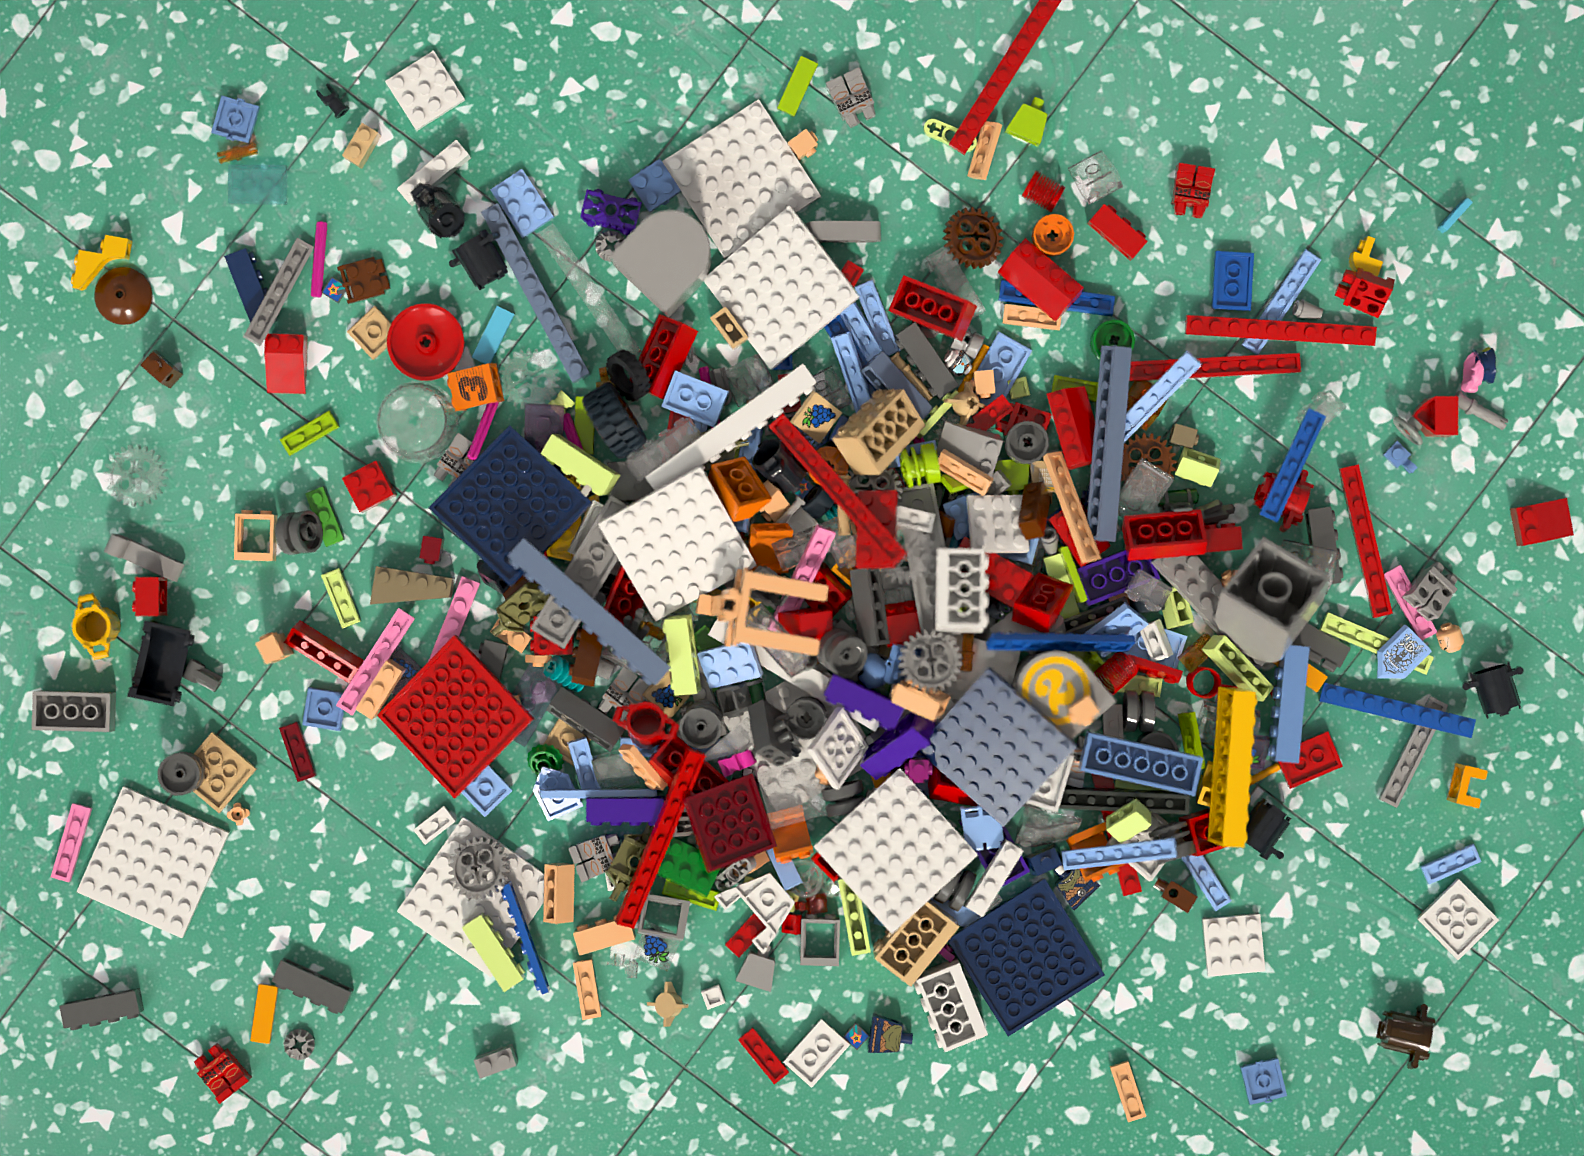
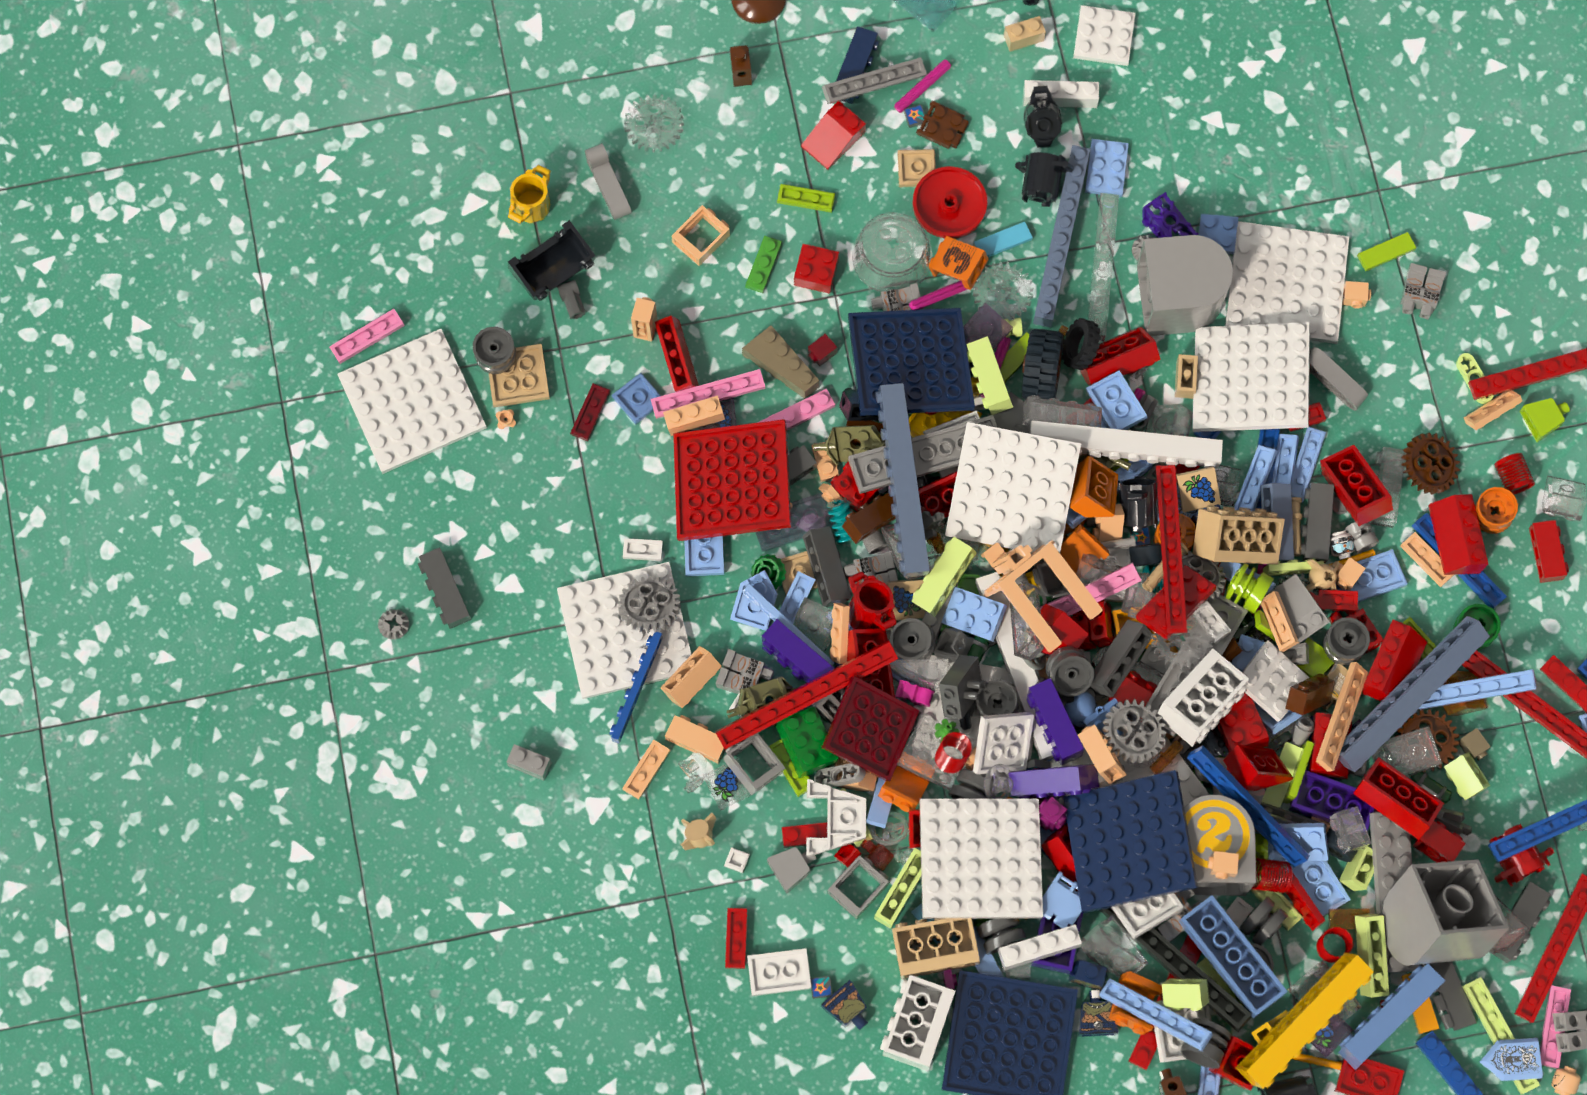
camera: 40 degrees right, 15 degrees down
light grey brick [32,690,116,732] -> none
dark grey brick [59,988,144,1030] -> none
red brick [132,577,168,616] -> none
red hips [194,1043,252,1104] -> none
light orange tile [250,983,279,1044] -> none
dark grey wheel [275,510,323,555] -> none
yellowish green tile [321,568,361,629] -> none
yellowish green brick [462,913,526,992] -> none
yellowish green tile [1007,377,1030,400] -> none
white slope [1140,619,1173,662] -> none
lime tile [1178,712,1206,769] -> none
none -> bright green plant [935,719,959,742]
none -> red piece [935,732,972,773]
none -> clear piece [984,764,1013,799]

